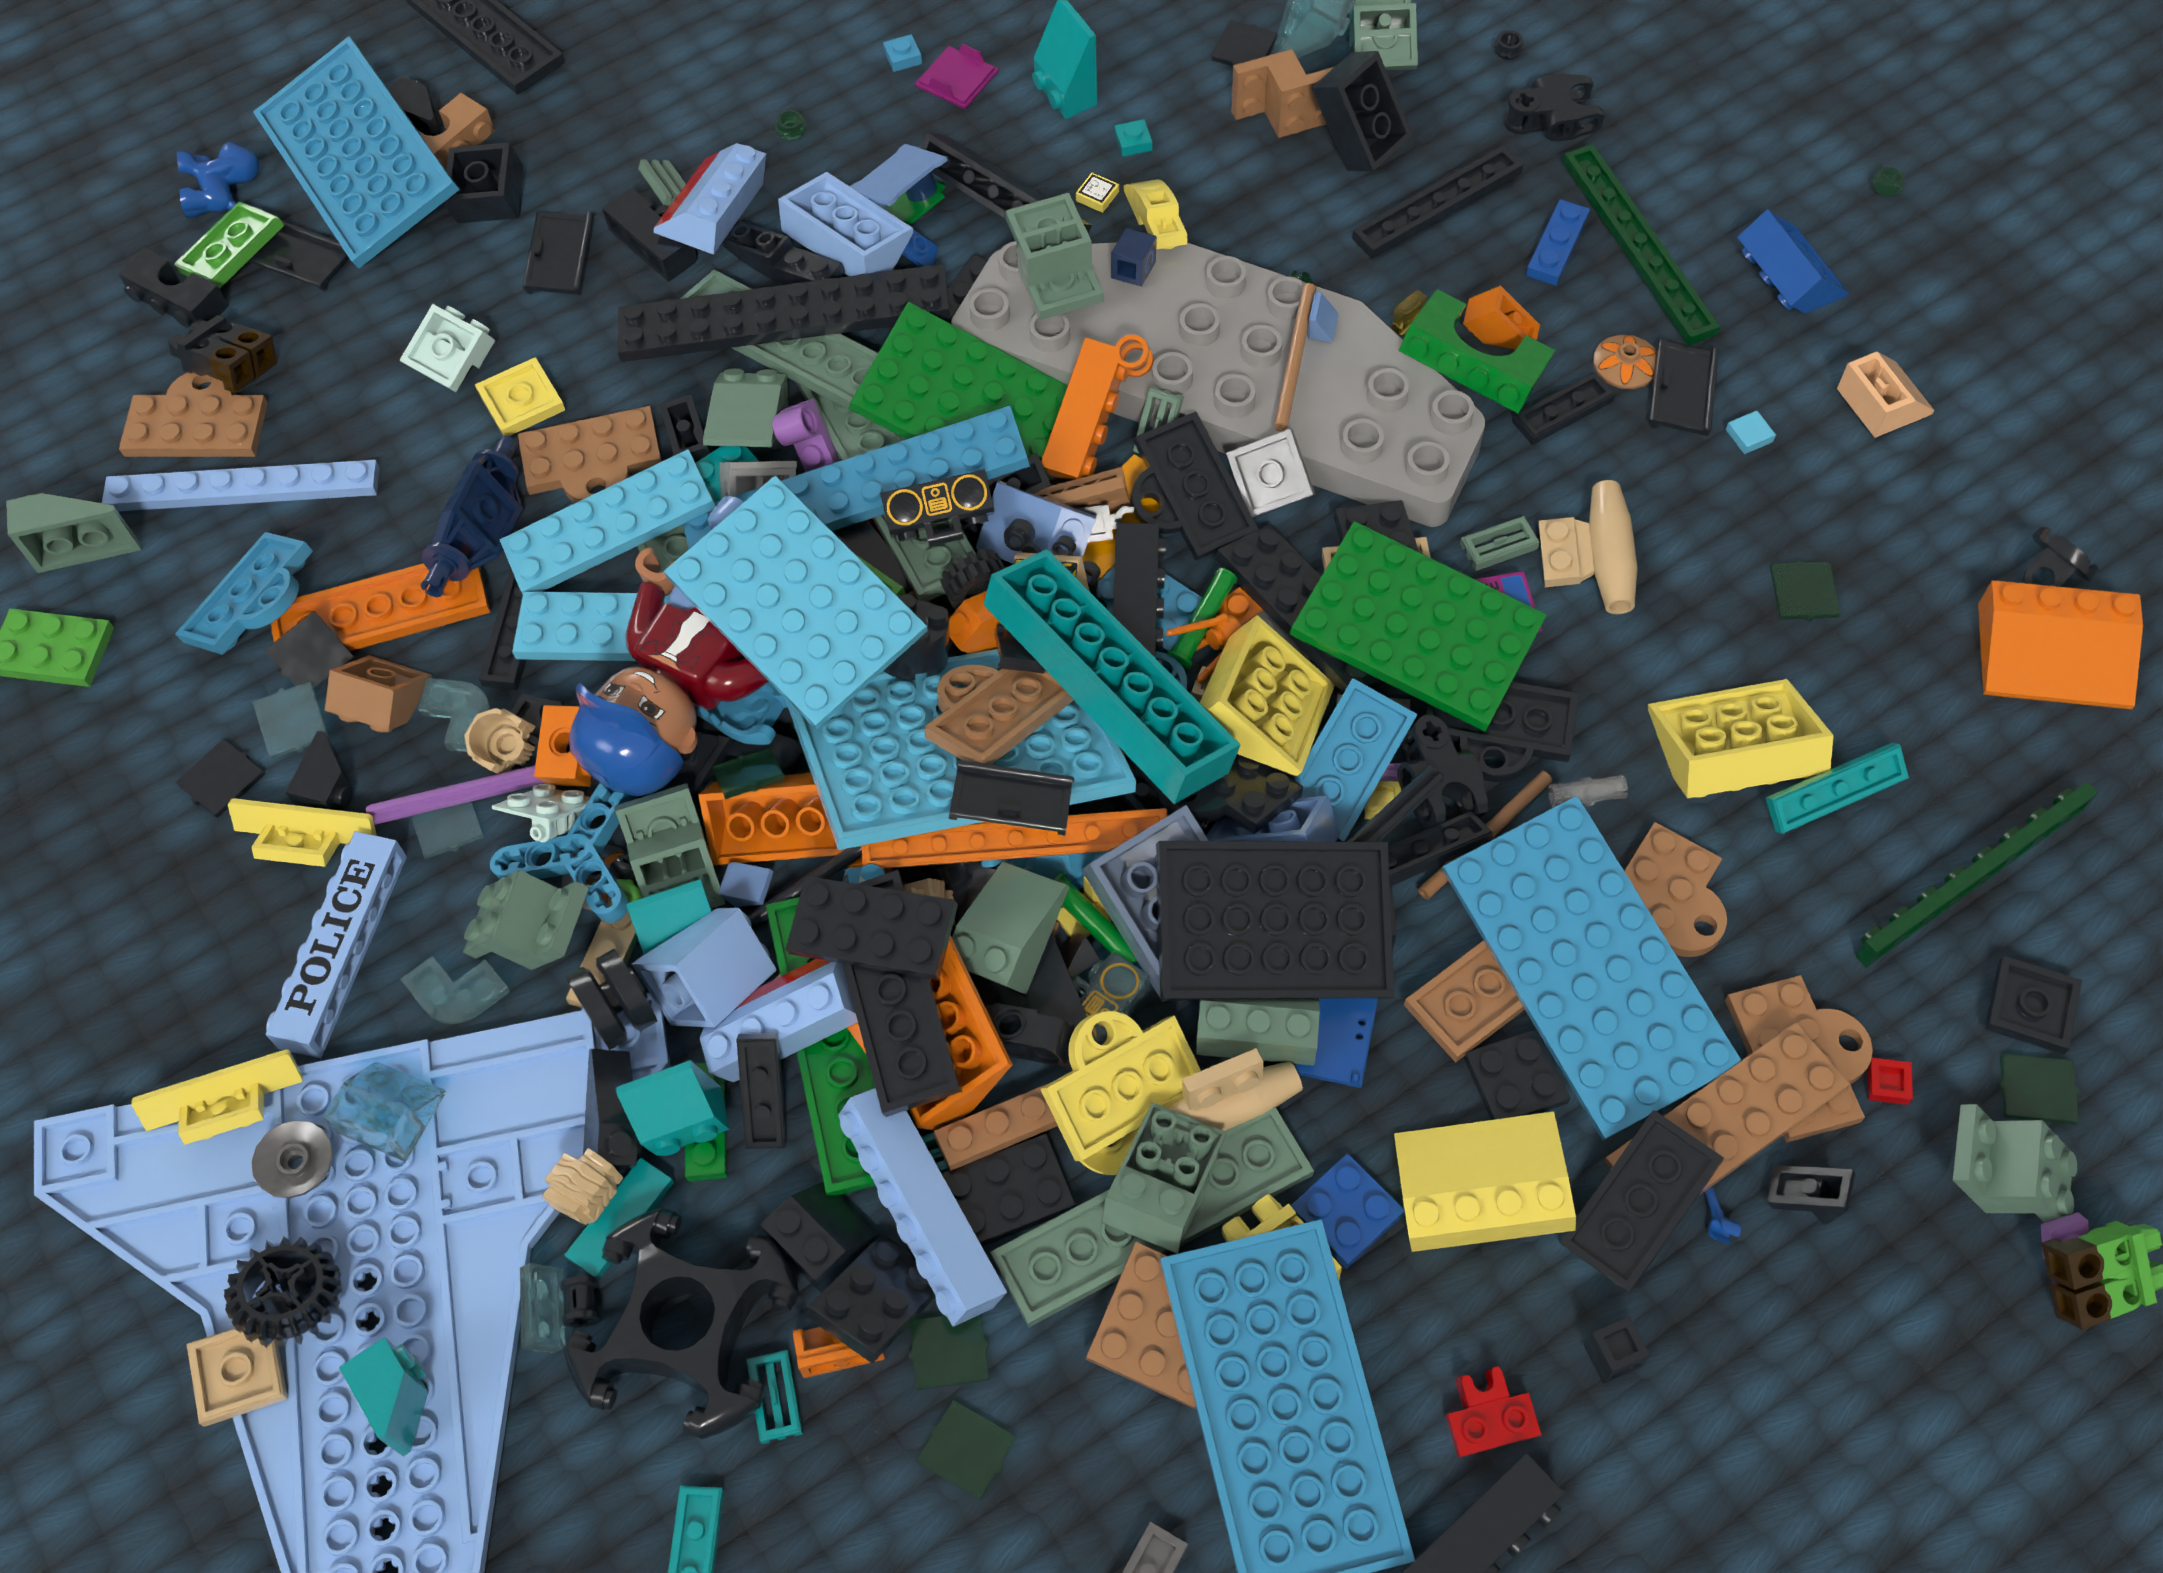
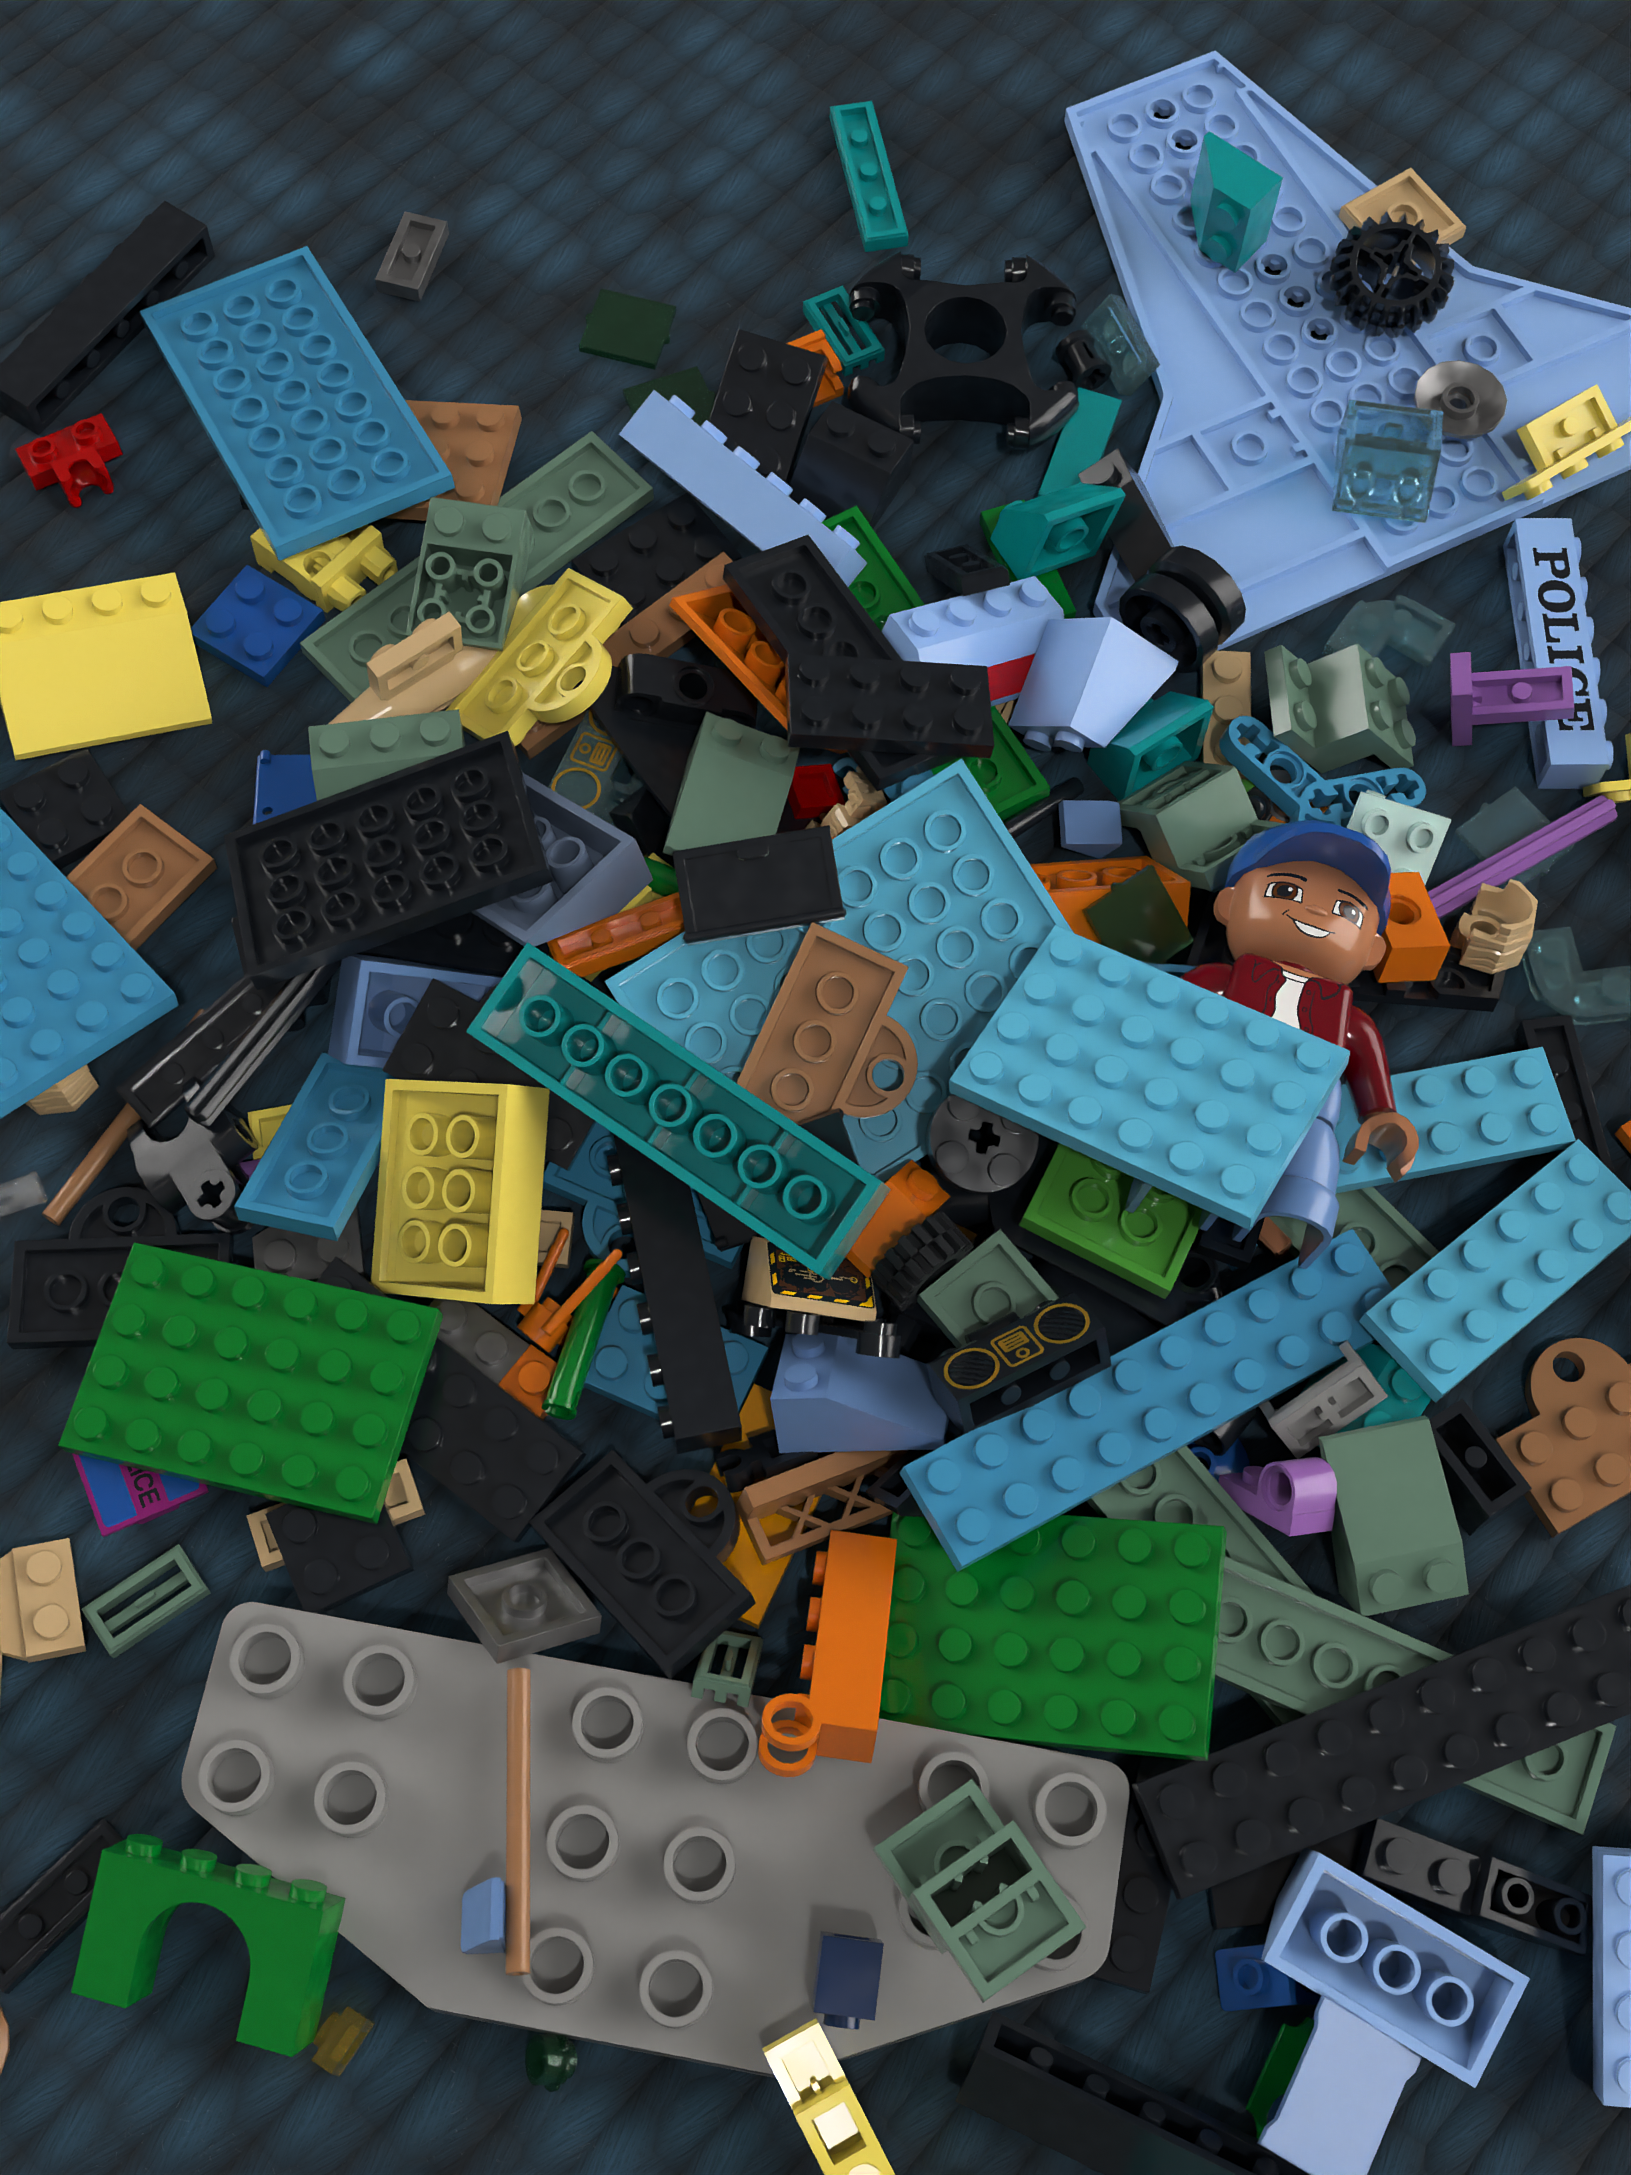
camera: 160 degrees right, 5 degrees up
tan hair [542,1148,623,1225] -> none
orange slope [1463,285,1540,350] -> none
none -> medium lavender bracket [1450,652,1574,746]

